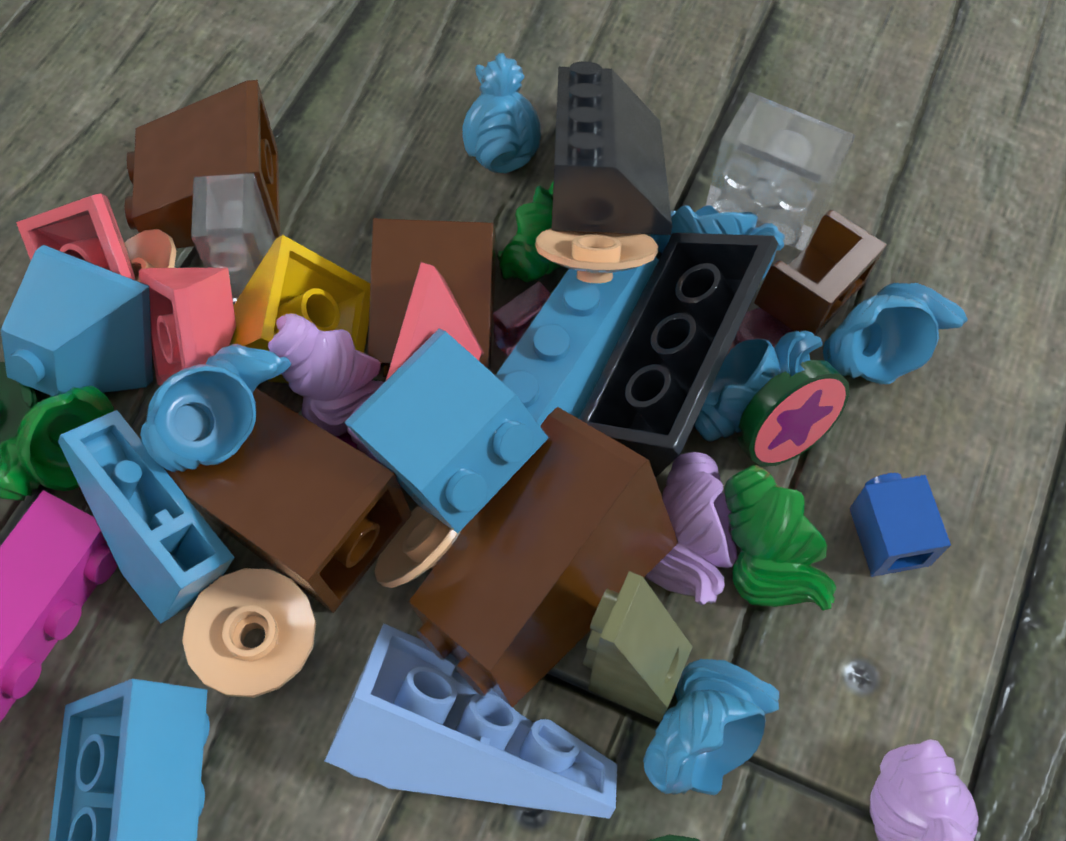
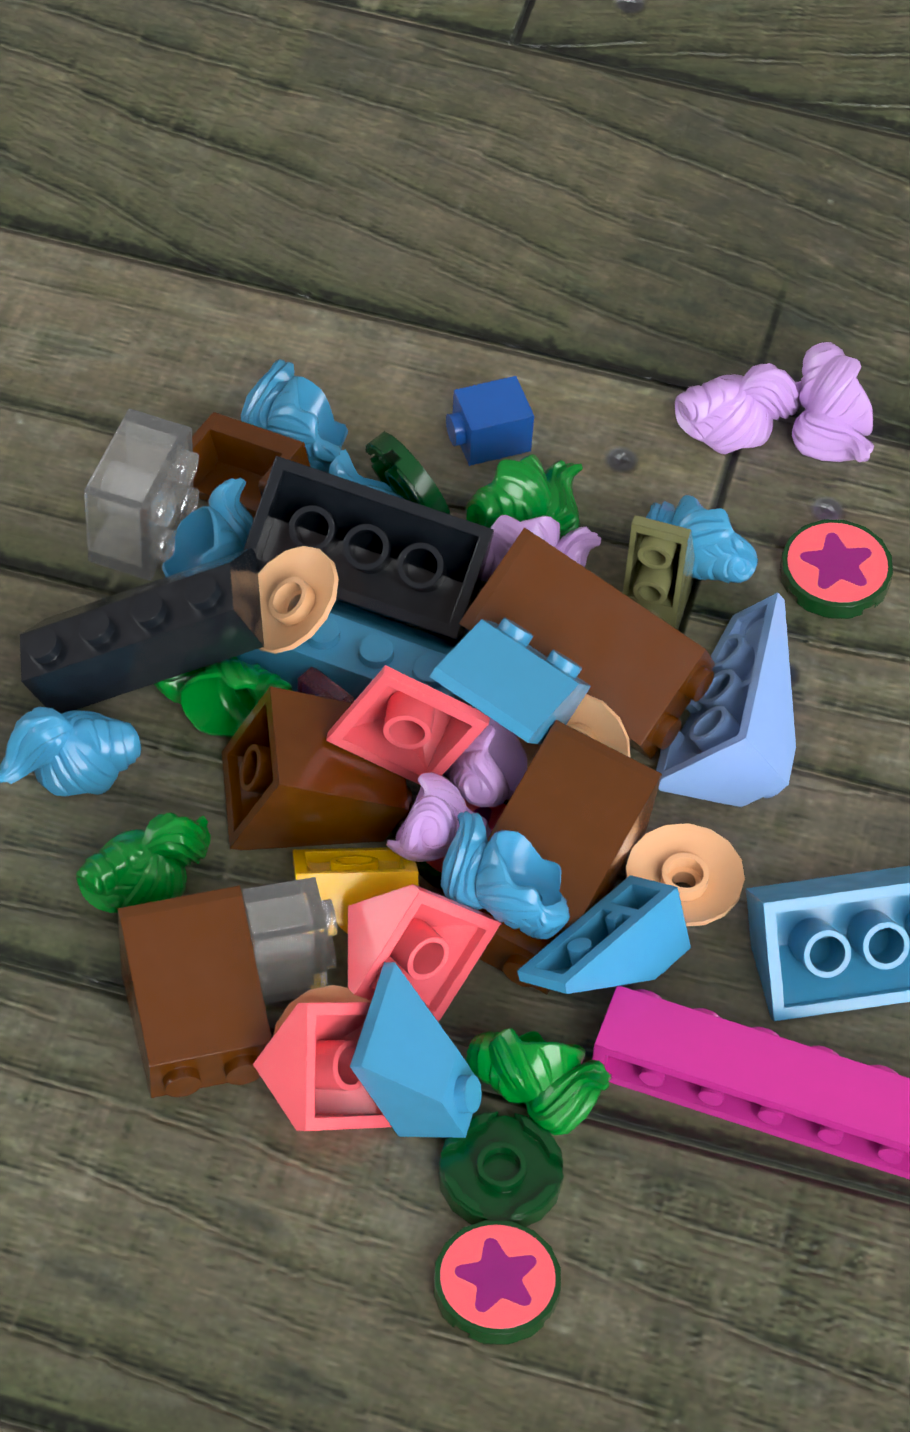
camera: 100 degrees left, 10 degrees down
none -> green hair [76,813,211,913]

